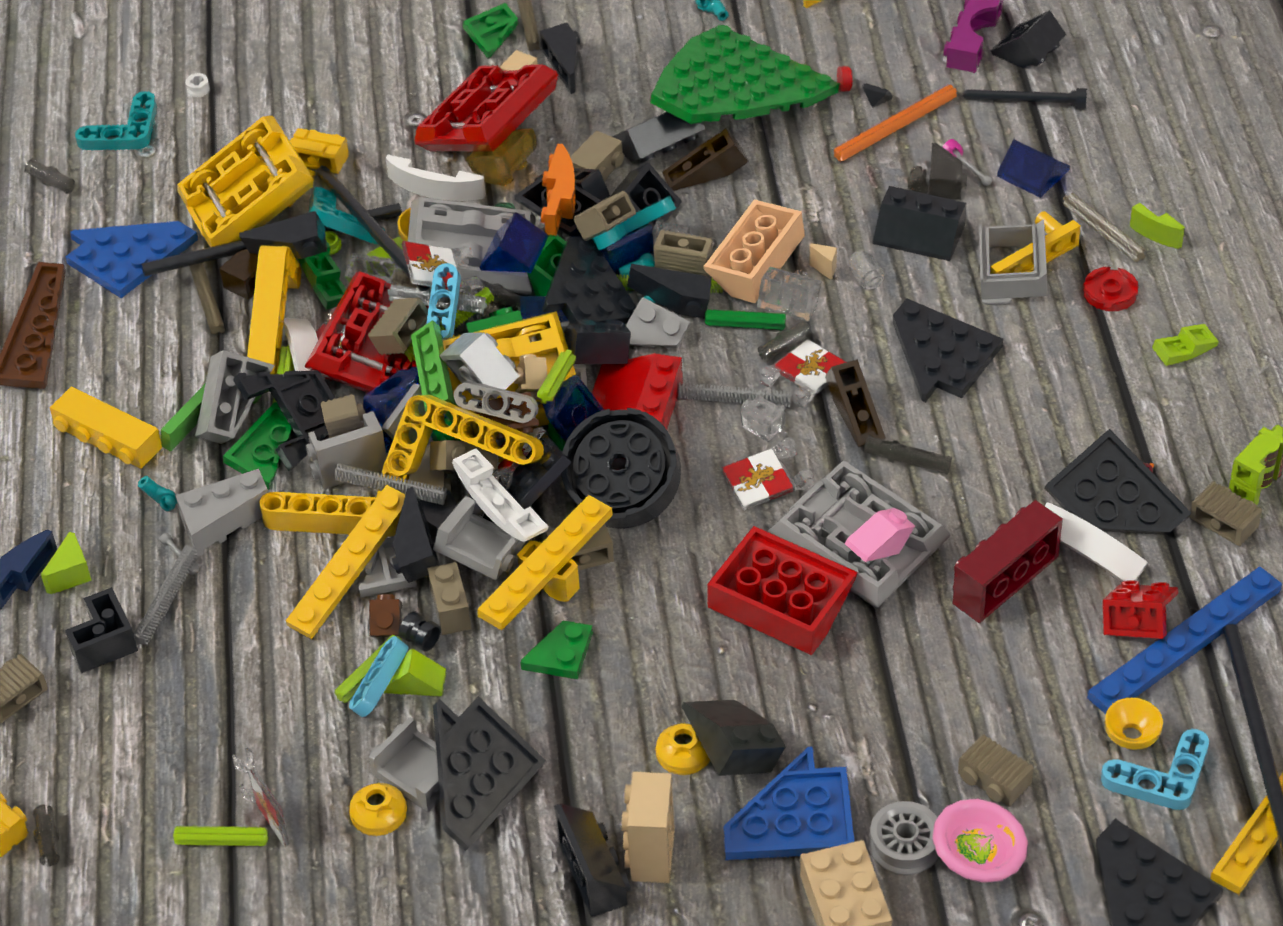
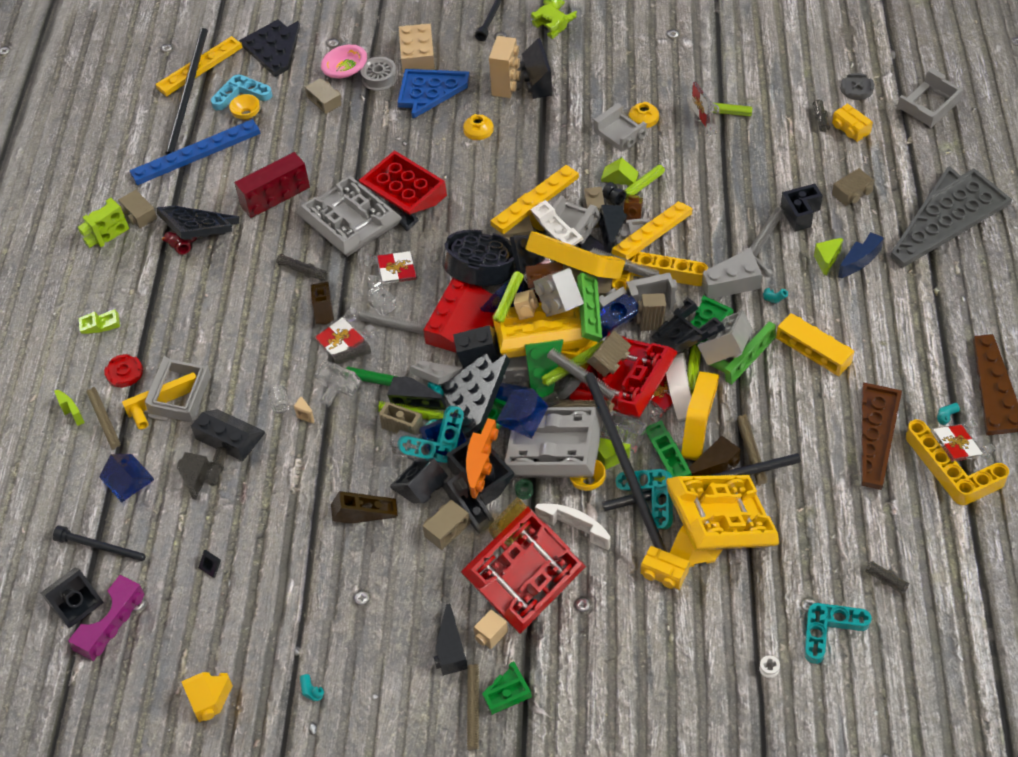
camera: 170 degrees left, 5 degrees up
blue wing [65,221,199,298] -> none
black slope [239,211,327,259] -> none
medium azure beam [349,636,408,718] -> none
flag [401,241,483,296] -> none
medium azure beam [426,263,461,339] -> none
black wing [433,696,546,851] -> none
light grey beam [454,381,538,423] -> none
green wing [520,620,593,680] -> none
dark tan brick [574,191,636,241] -> none
slope [612,112,705,163] -> none
green wing [650,25,840,124] -> none
pearl dark grey slope [681,700,786,776] -> none
light nougat slope [704,199,805,303] -> none
orange axle [834,85,957,162] -> none
red tile [837,66,853,92] -> none
bright pink slope [844,508,915,562] -> none
black wing [893,298,1003,403] -> none
hinge [940,139,992,186] -> none
white slope [1045,502,1148,582] -> none
red bracket [1103,580,1178,639] -> none

